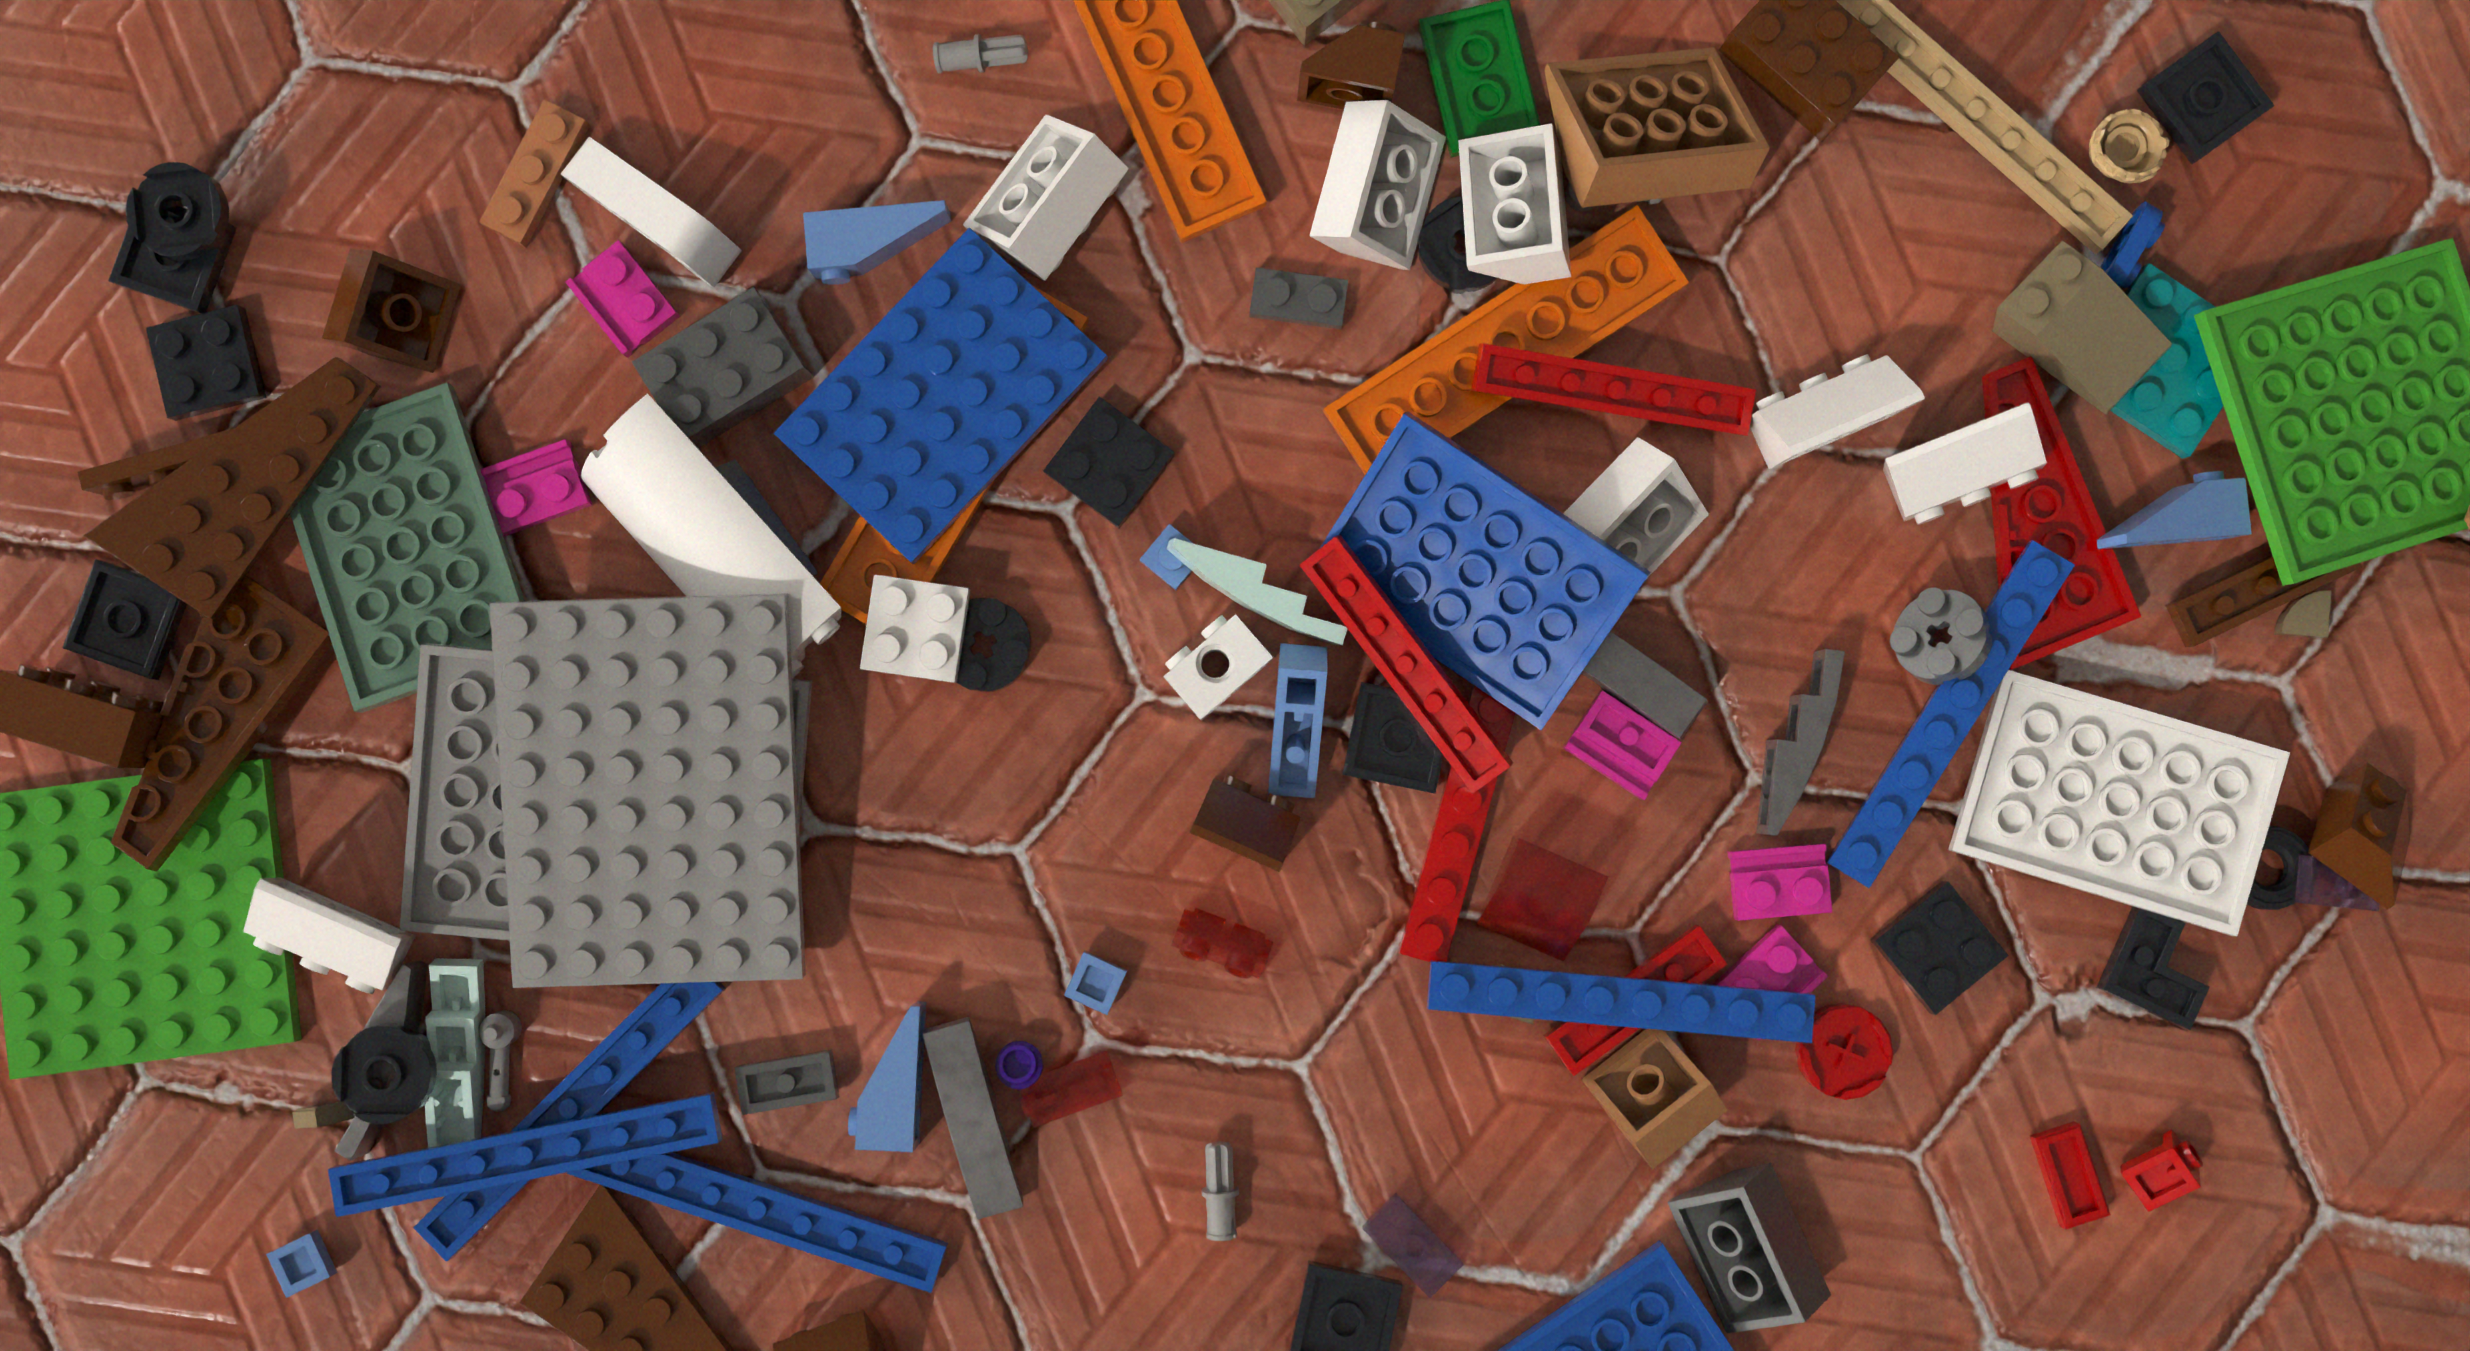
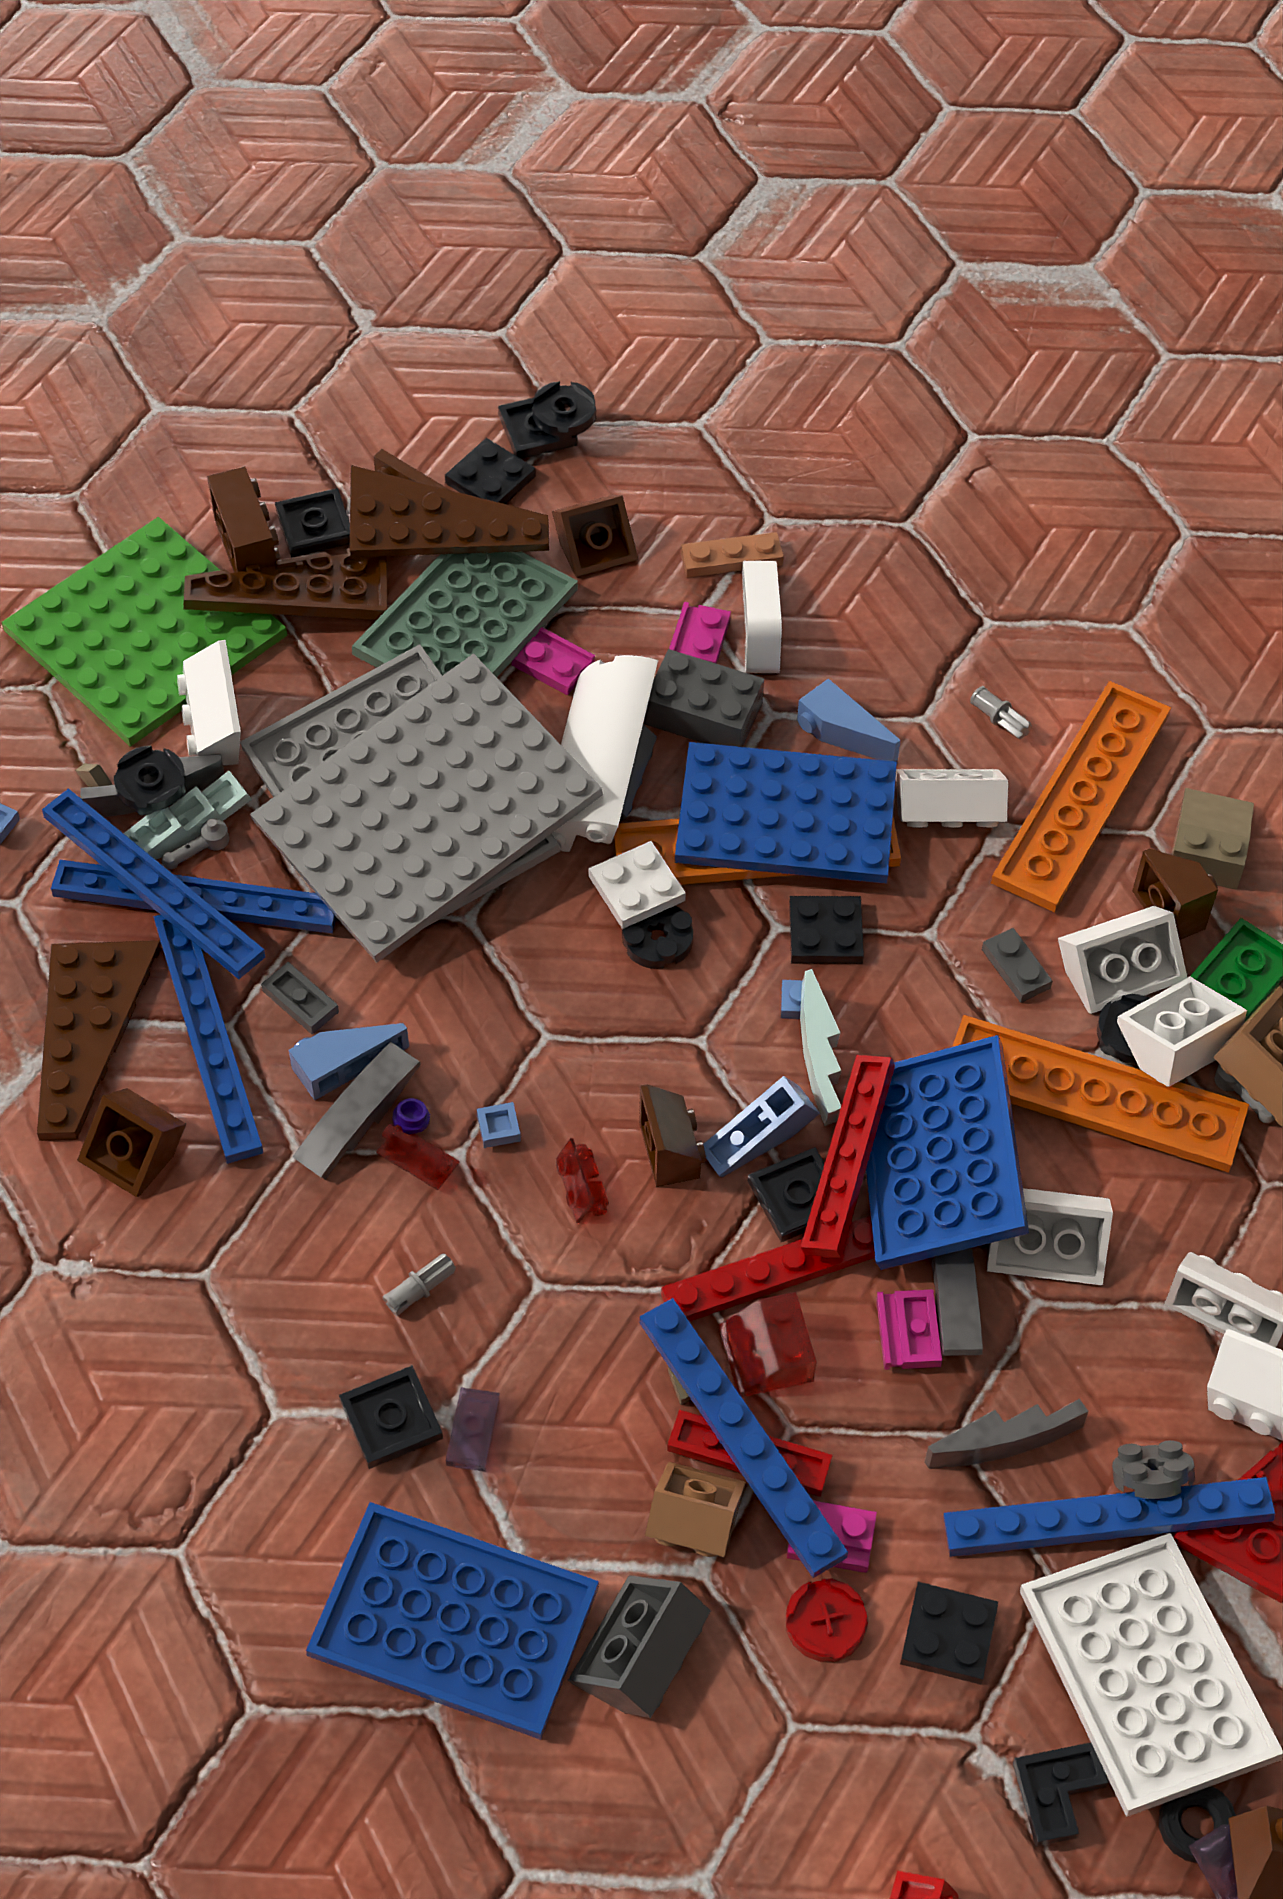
camera: 55 degrees right, 30 degrees down
white brick [1163,614,1273,721] -> none
red plate [1471,343,1756,436] -> none
dark pink plate [1727,843,1832,921] -> none
red tile [2030,1121,2111,1230] -> none

